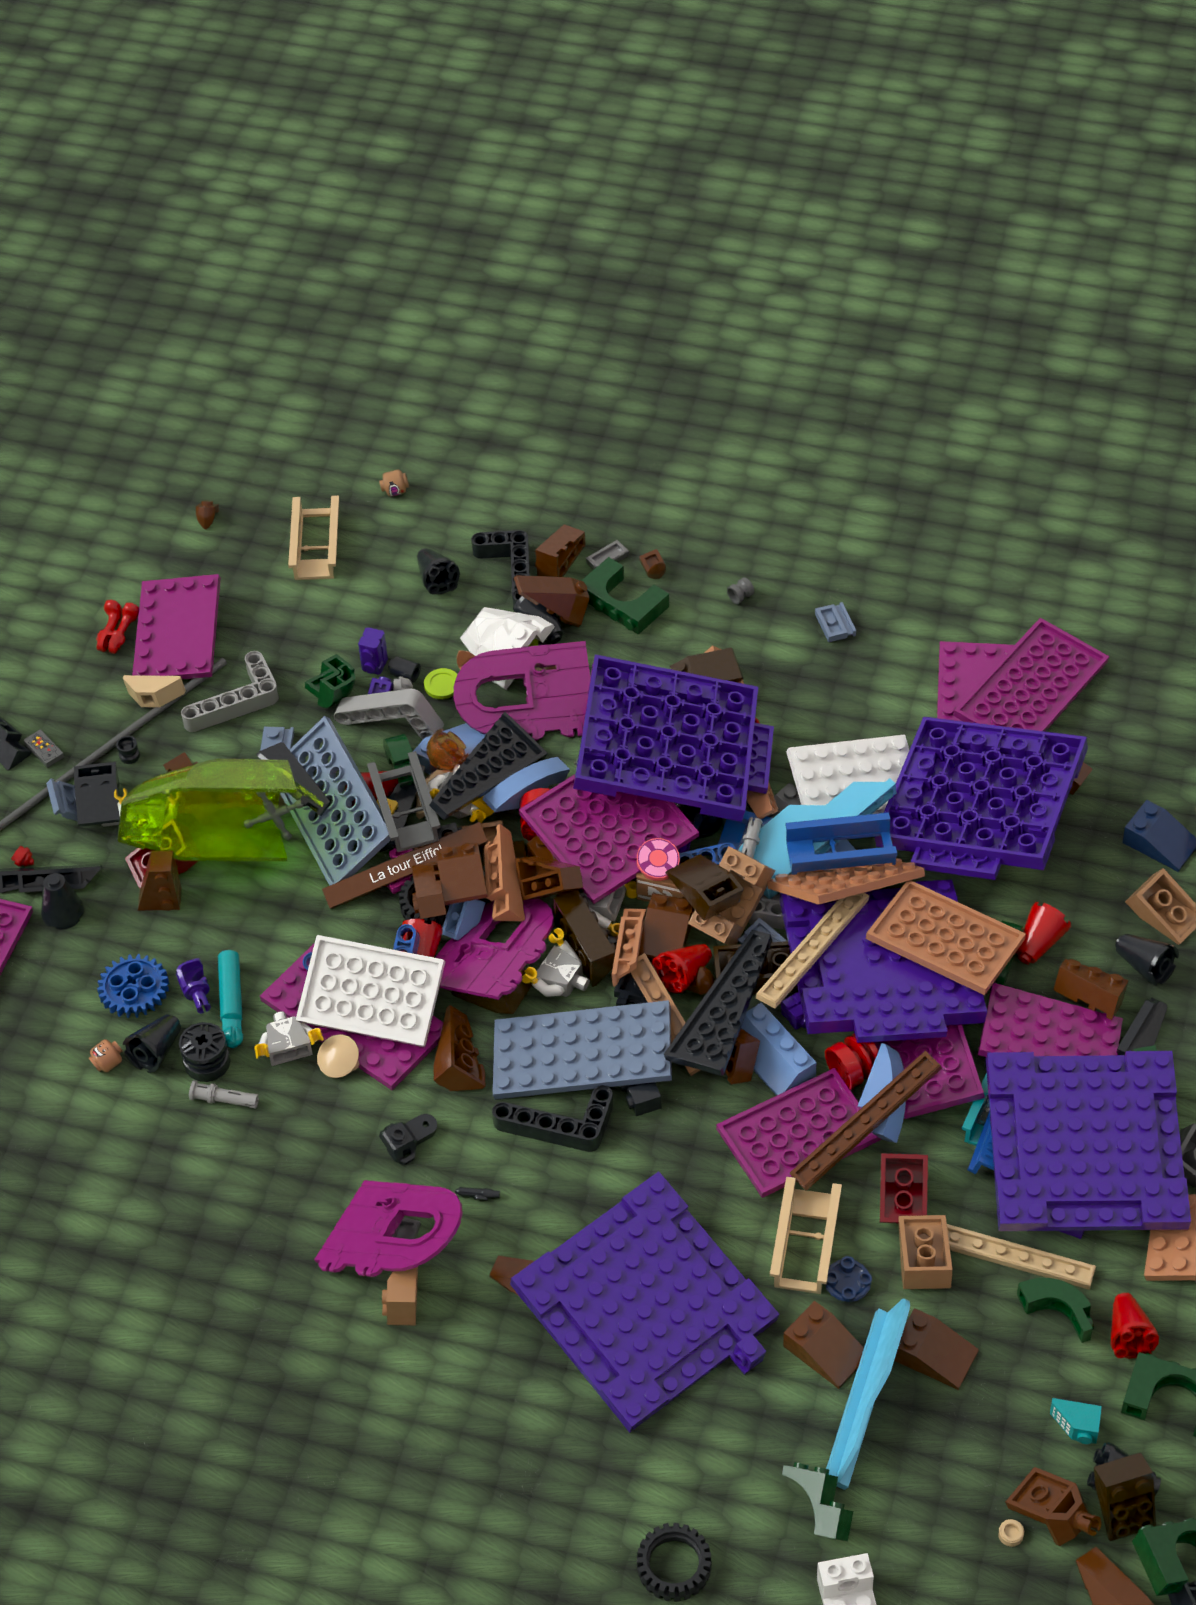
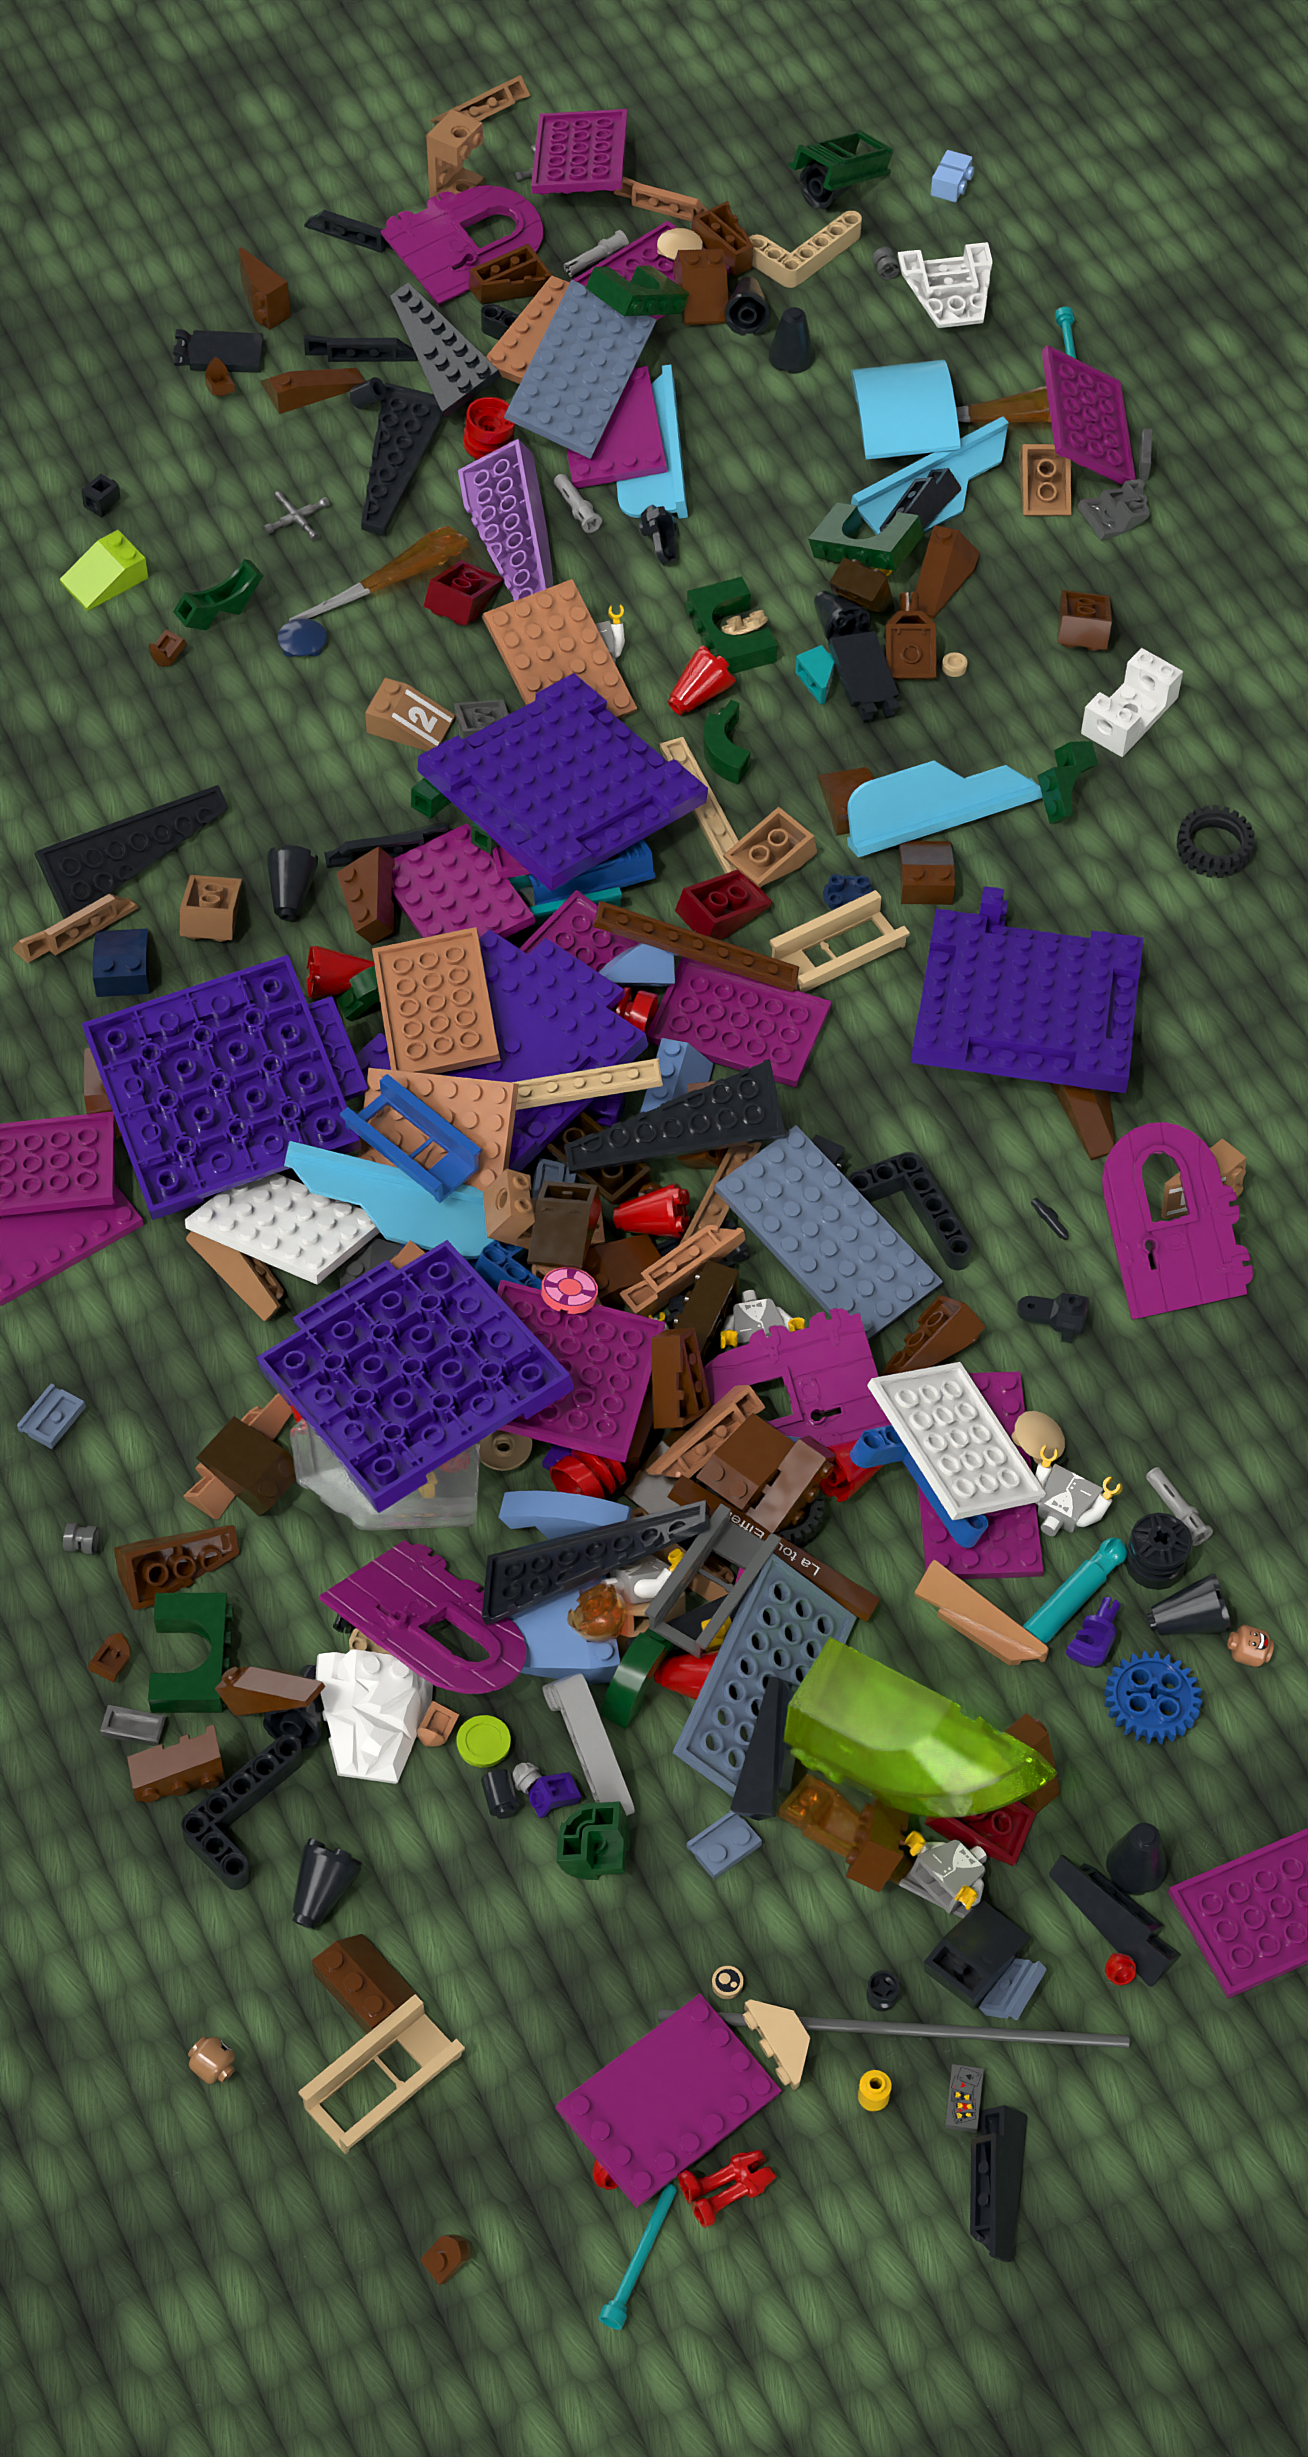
camera: 135 degrees left, 5 degrees up
light grey beam [181,651,279,732] -> none
dark purple brick [358,627,388,675] -> none
light grey pin [742,817,763,859] -> none
none -> reddish brown wedge [114,1525,239,1610]
none -> reddish brown slope [312,1934,421,2034]
none -> teal piece [598,2183,677,2330]
none -> tan tile [712,1966,743,1999]
none -> tan dish [722,610,768,635]
none -> black tile [827,631,900,722]
none -> yellow brick [858,2070,891,2111]
none -> nougat wedge [914,1560,1049,1666]

